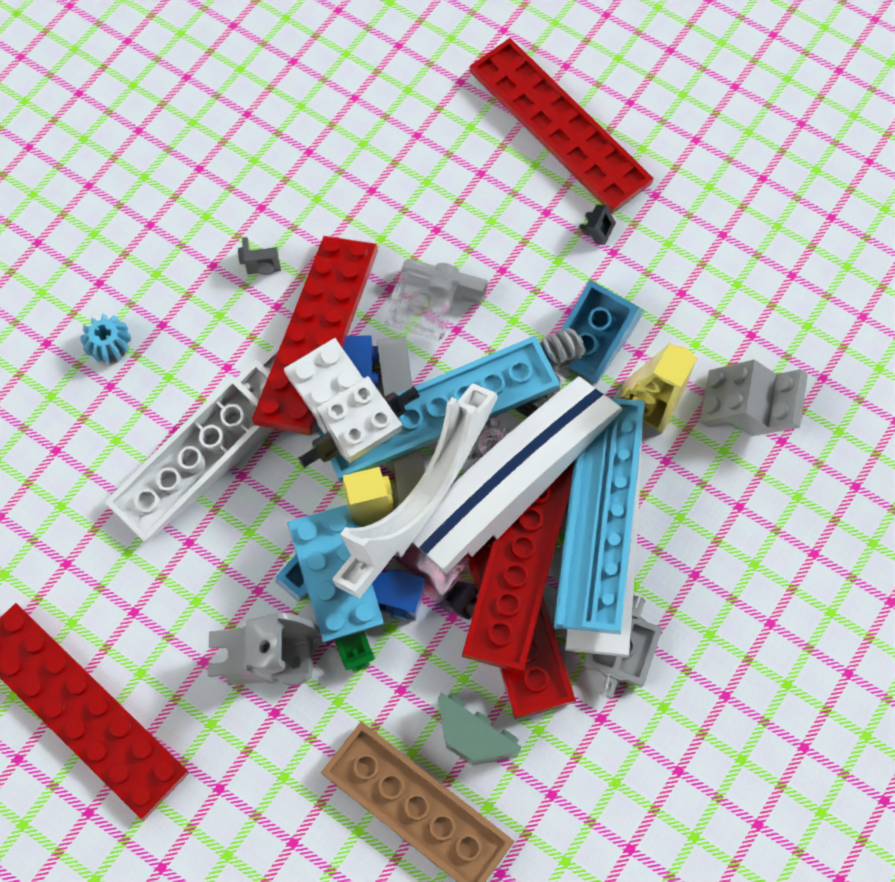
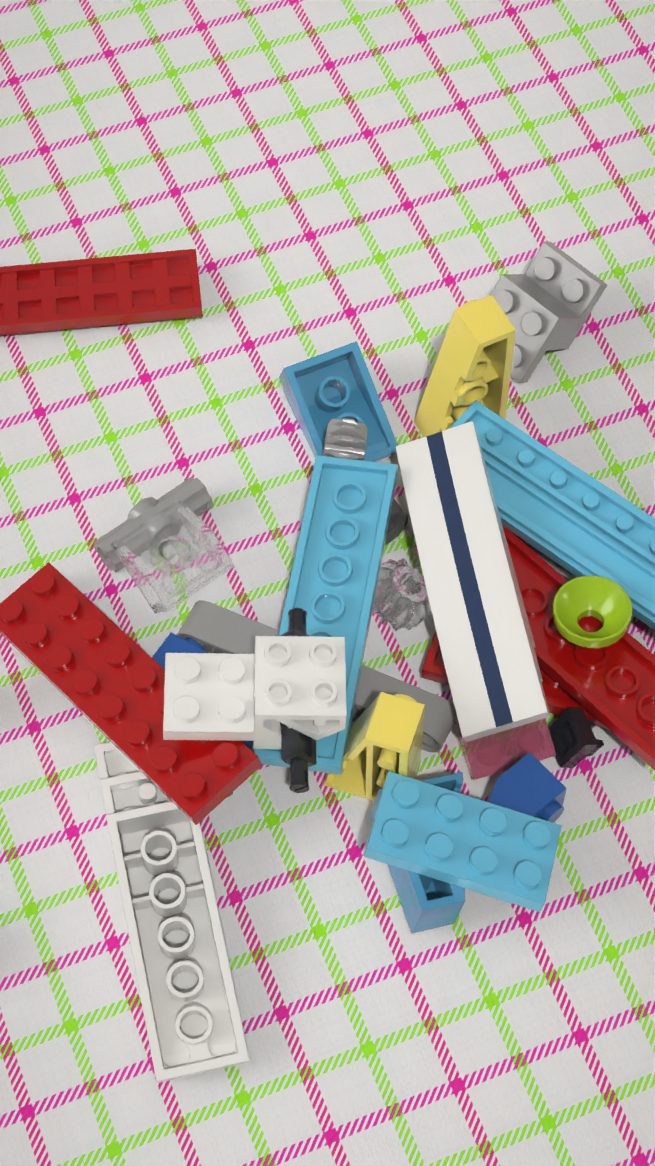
camera: 55 degrees left, 10 degrees down
light grey piece [208,613,319,686] -> none
white slope [332,383,498,599] -> none
green bracket [334,631,375,672] -> none
black tile [579,205,616,245] -> none
none -> lime piece [553,576,632,648]

